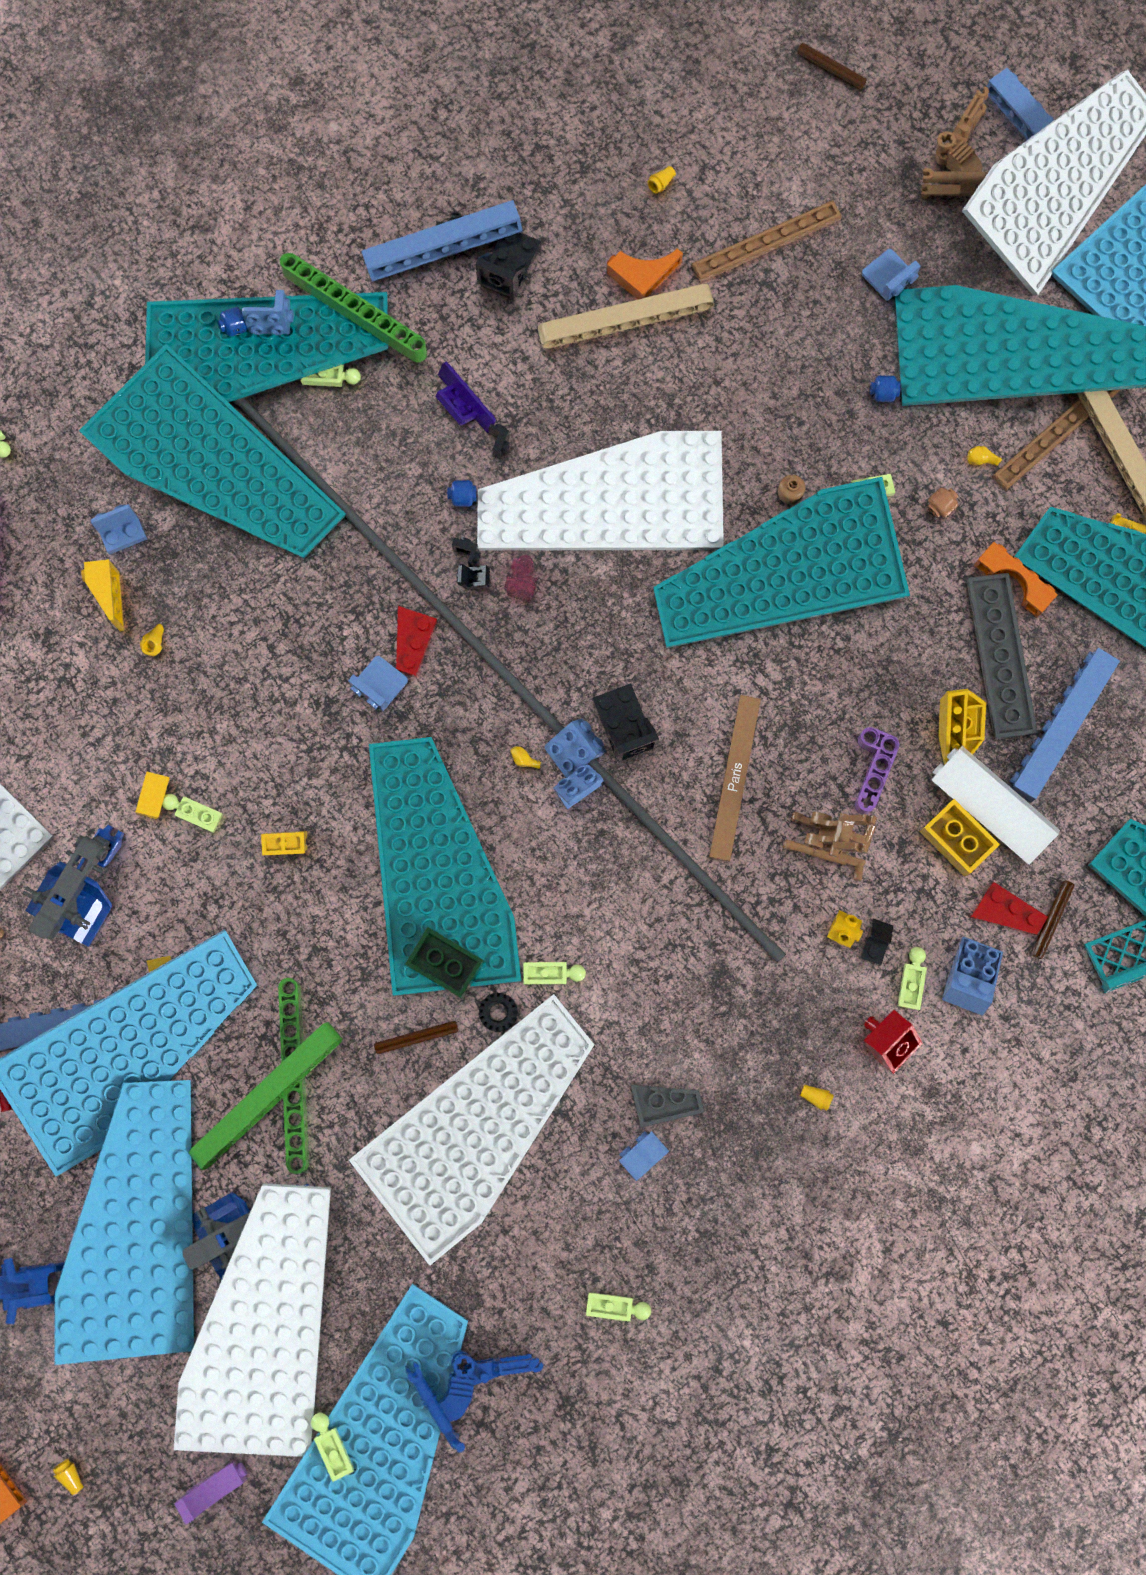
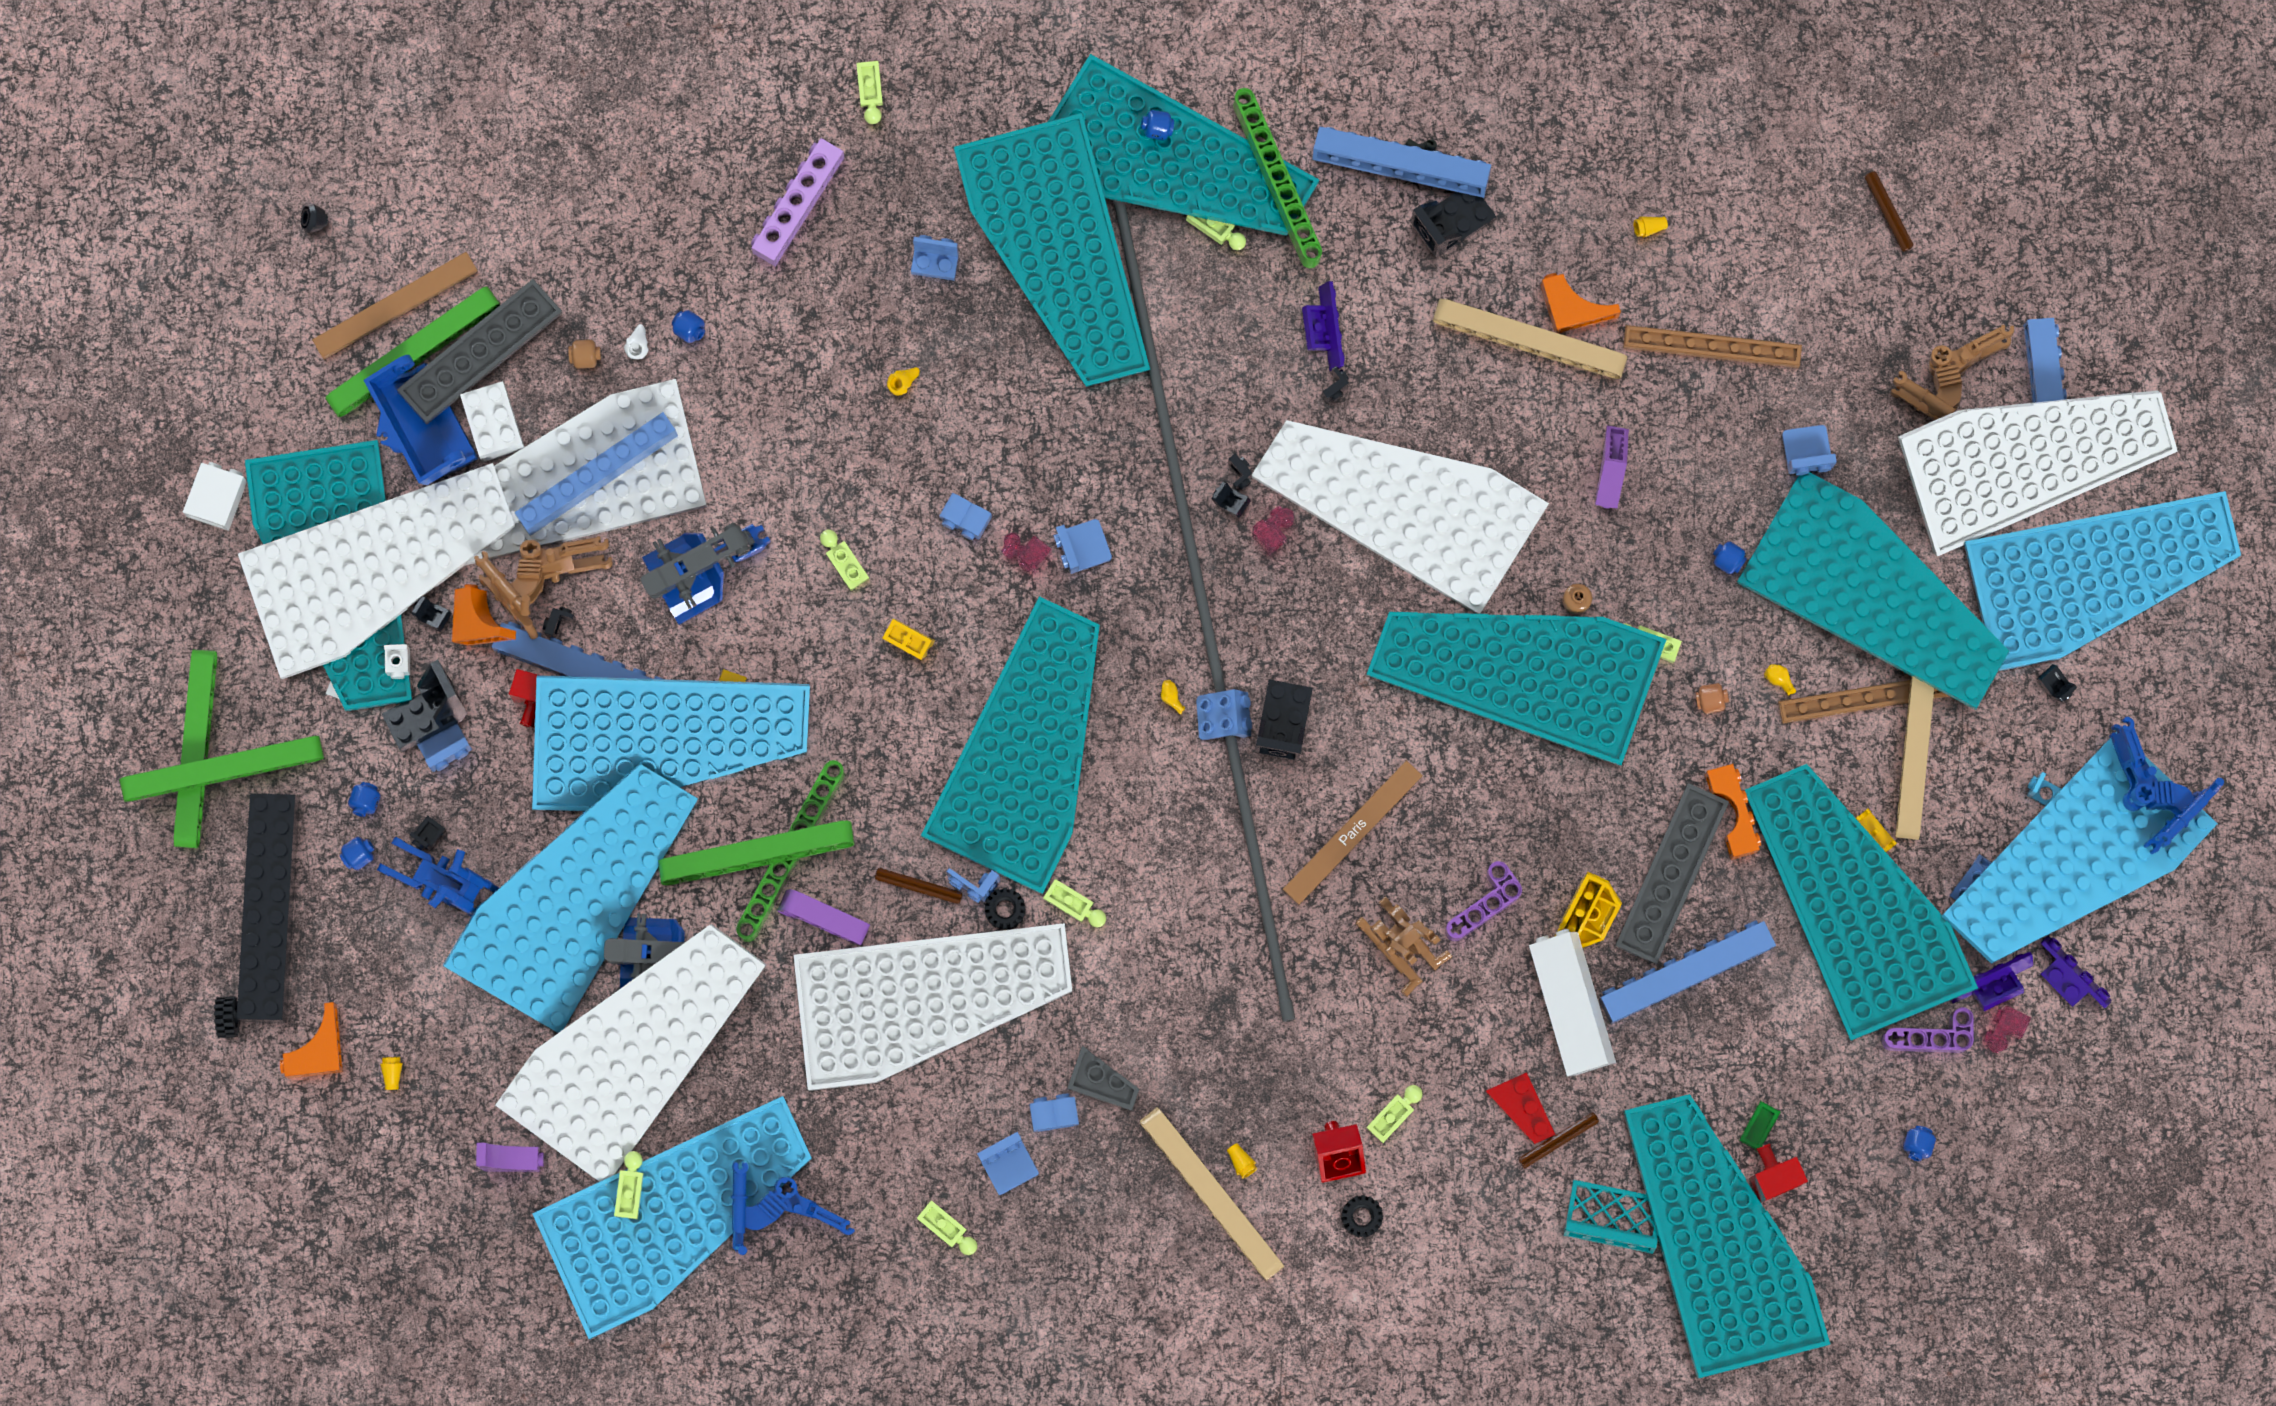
camera: 30 degrees right, 0 degrees up
yellow slope [81,559,124,631] -> none
yellow hinge [135,772,170,819] -> none
medium blue bracket [242,290,294,335] -> none
red wing [396,606,437,677] -> none
dark green brick [405,927,485,999] -> none
blue head [447,480,477,507] -> none
medium blue bracket [553,764,604,809] -> none
yellow brick [827,910,863,948] -> none
black slope [860,918,894,966] -> none
yellow brick [919,799,1000,877] -> none
medium blue slope [942,936,1003,1016] -> none
none -> medium lavender beam [777,889,870,946]
none -> medium blue brick [939,493,992,540]
none -> medium blue bracket [946,868,1001,903]
none -> medium blue bracket [977,1132,1039,1195]
none -> clear pink brick [1001,533,1052,574]
none -> tan beam [1139,1107,1284,1281]
none -> black tyre [1341,1195,1383,1238]
none -> medium lavender arch [1595,426,1629,508]

